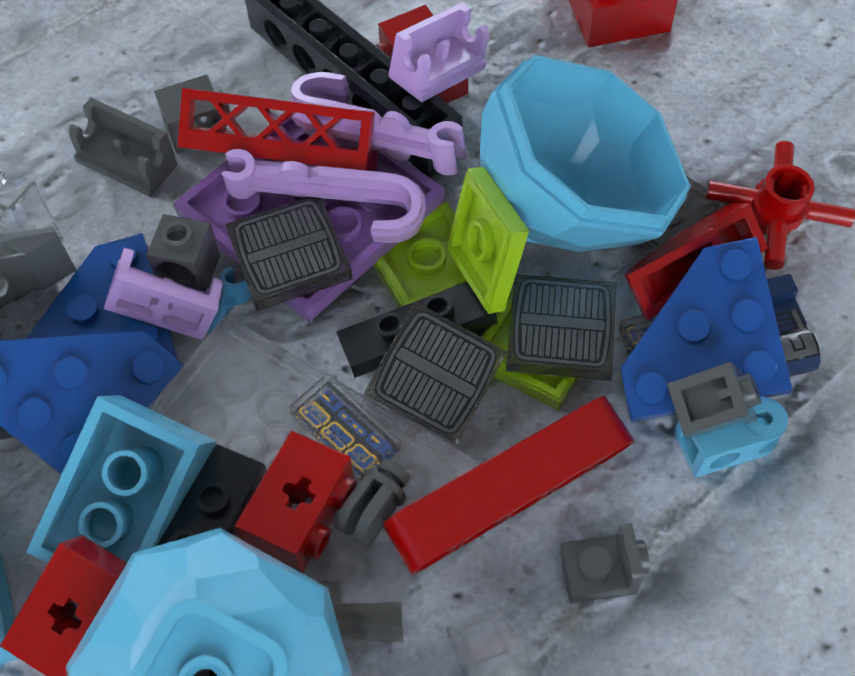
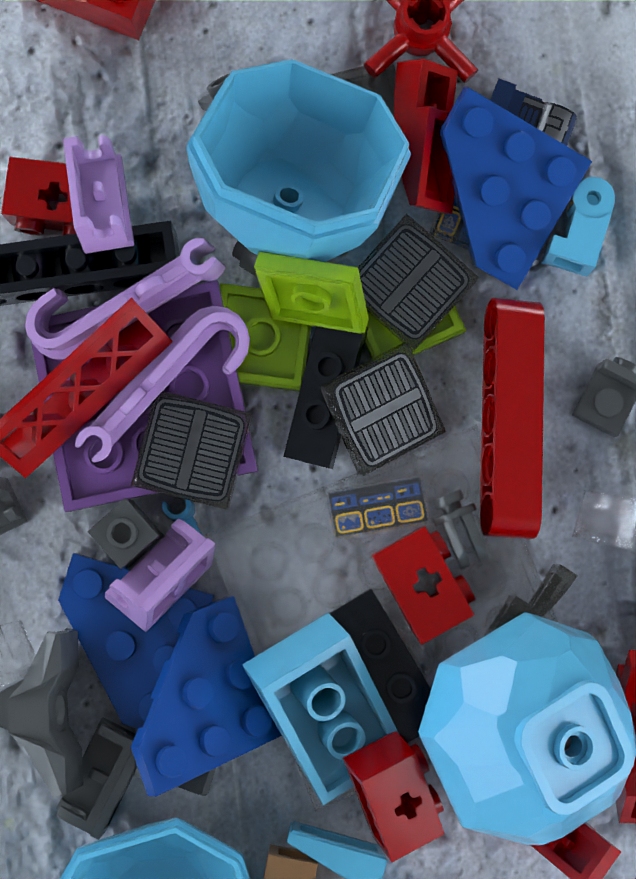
camera: 55 degrees left, 25 degrees up
dark grey bracket [667,362,762,438] -> none

